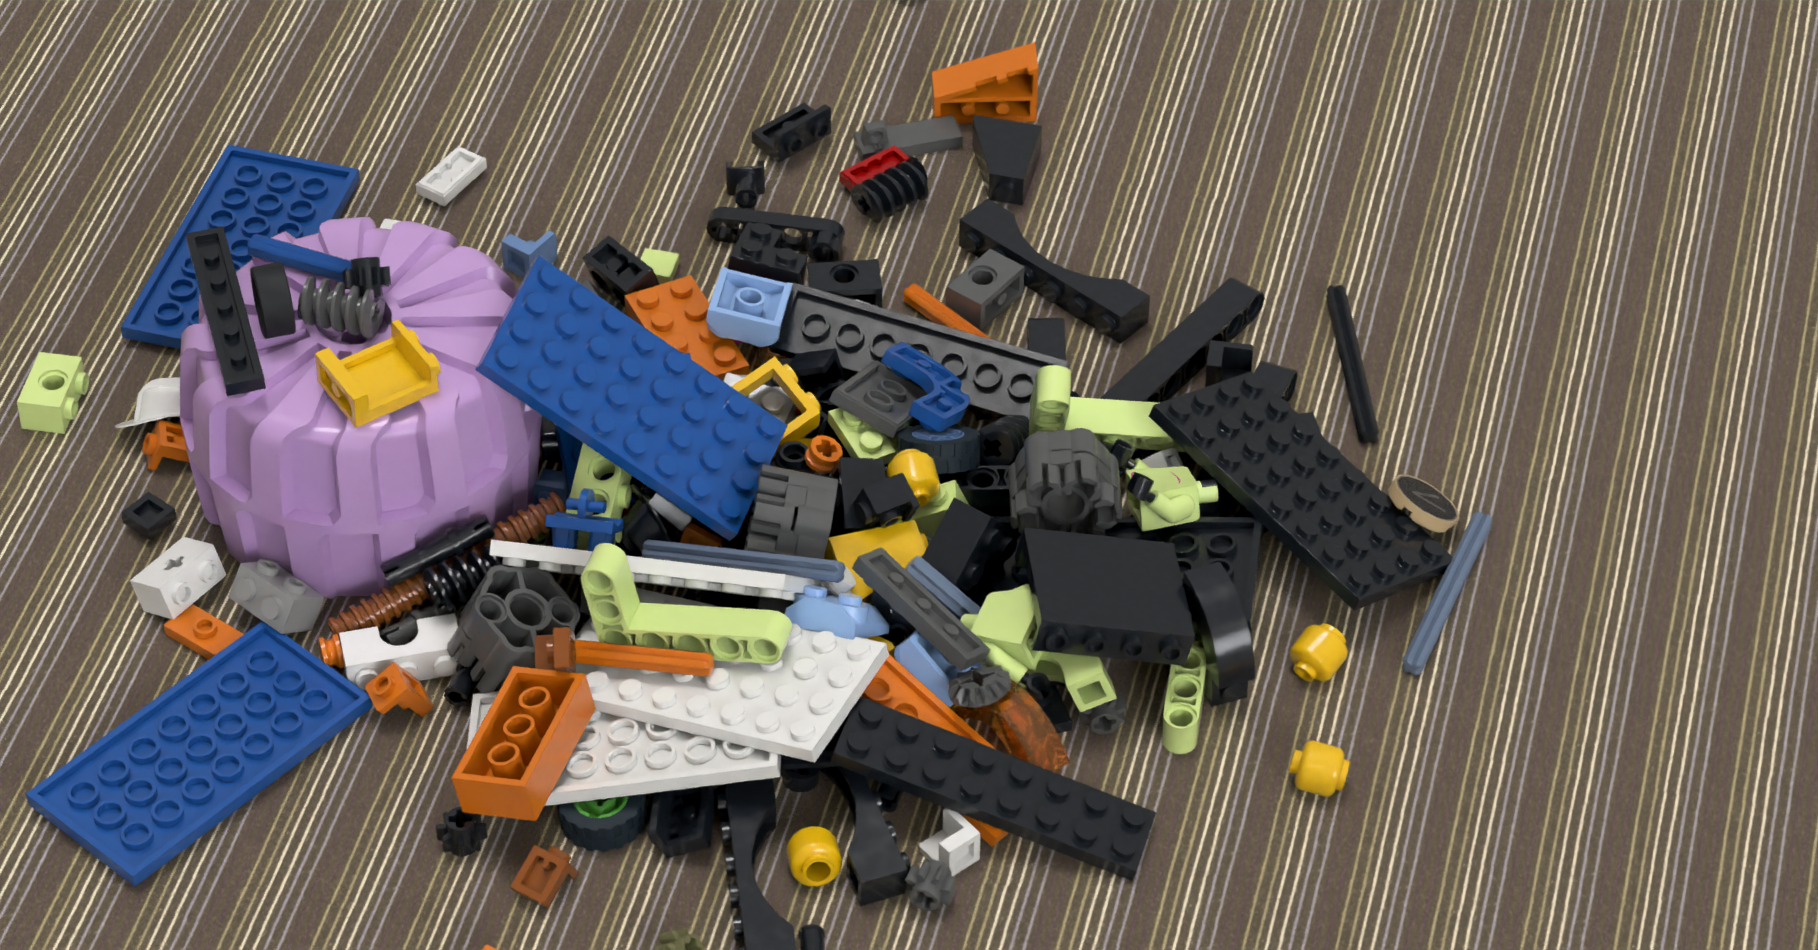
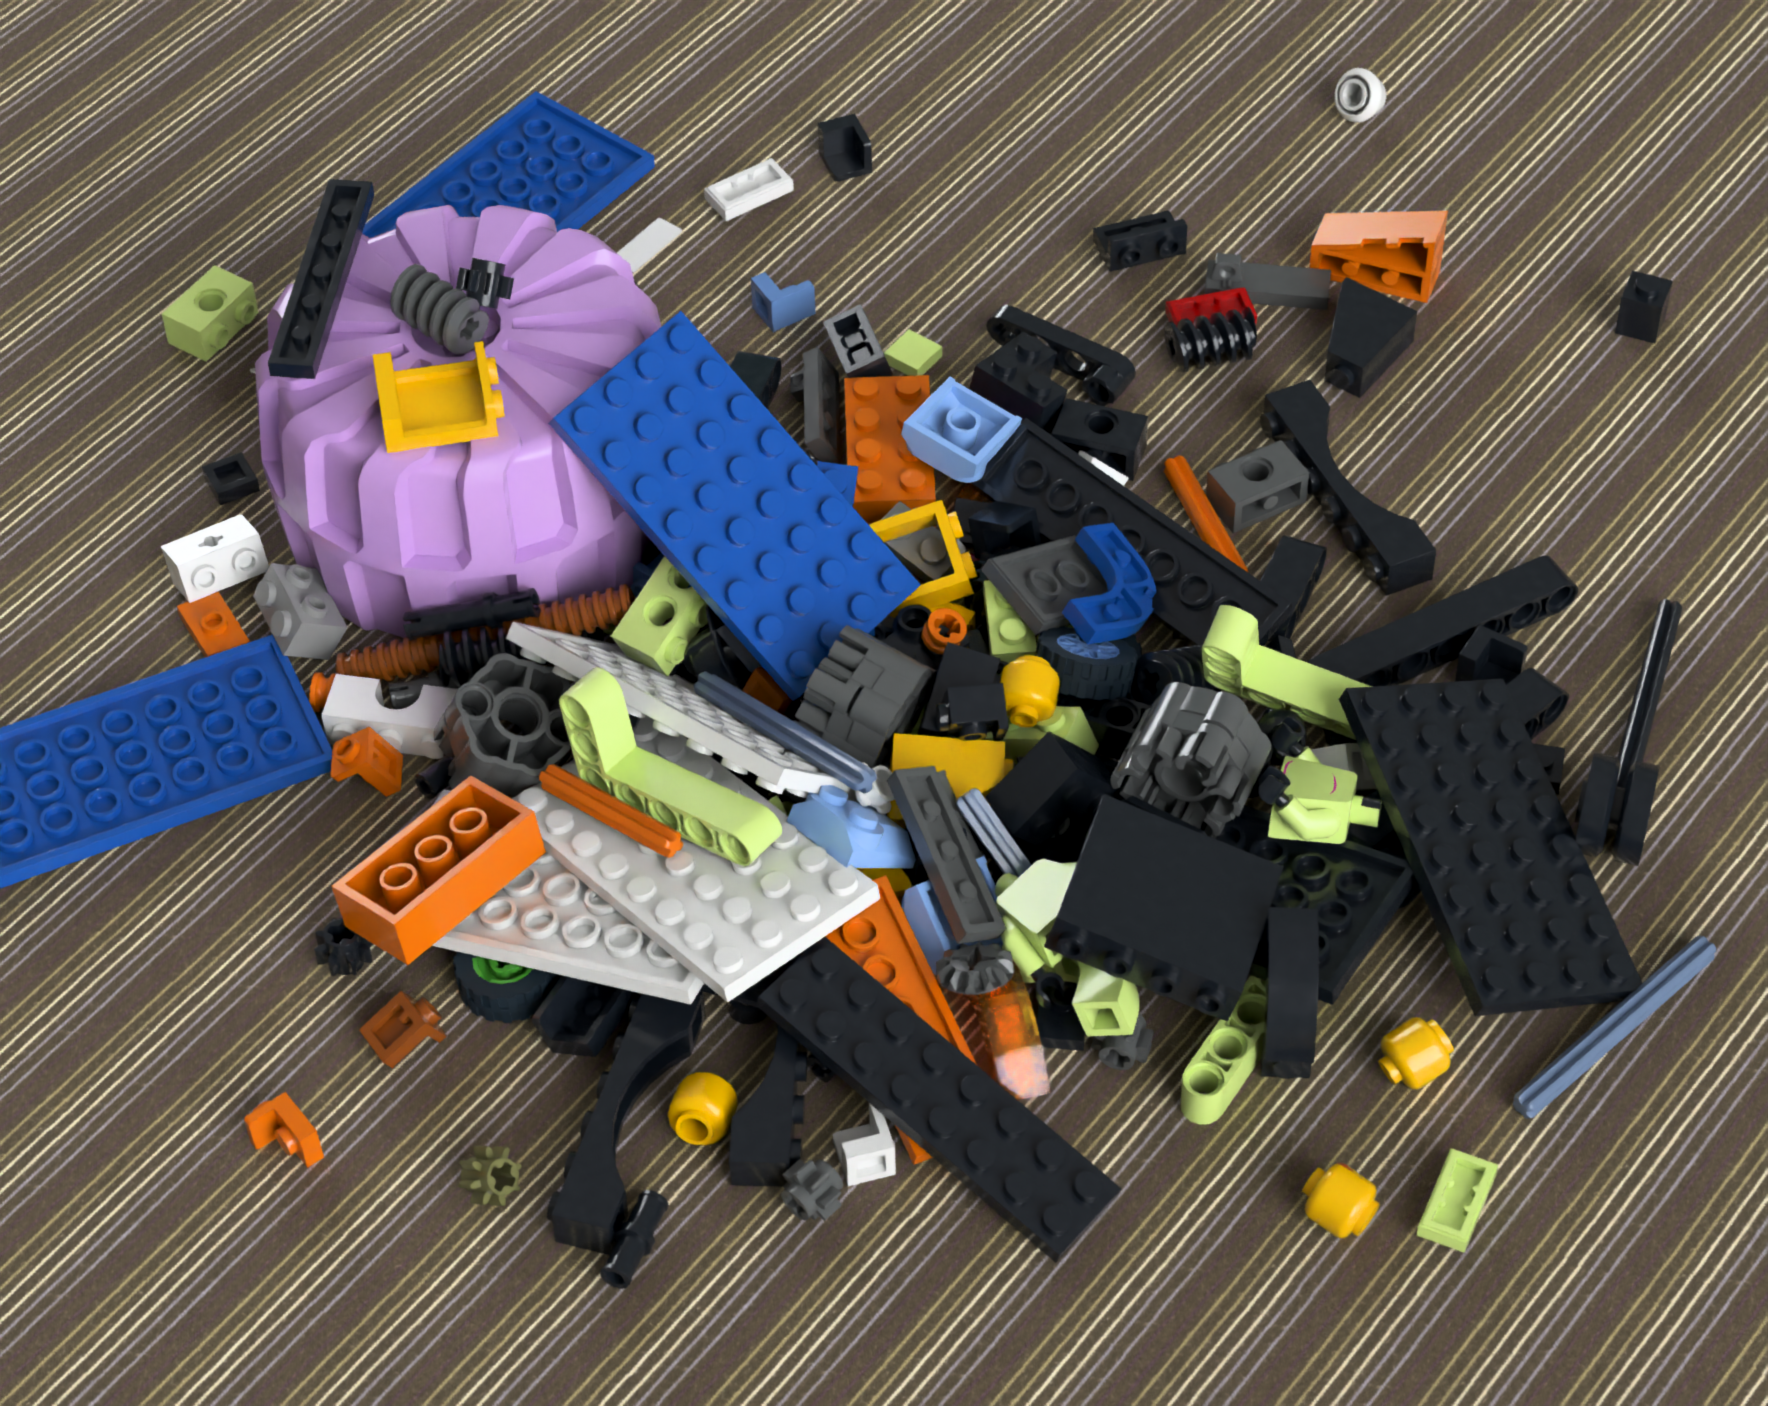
camera: 25 degrees right, 5 degrees up
blue axle [247,234,351,282] -> none
black tyre [250,262,296,339] -> none
dark orange bracket [535,627,576,673] -> none
blue hips [545,488,624,552] -> none
black piece [726,161,765,209] -> none
tile [1388,475,1459,532] -> none
none -> black panel [818,113,872,182]
none -> yellowish green plate [1416,1148,1498,1253]
none -> black wheel [1575,752,1660,866]
none -> black brick [1615,270,1673,344]

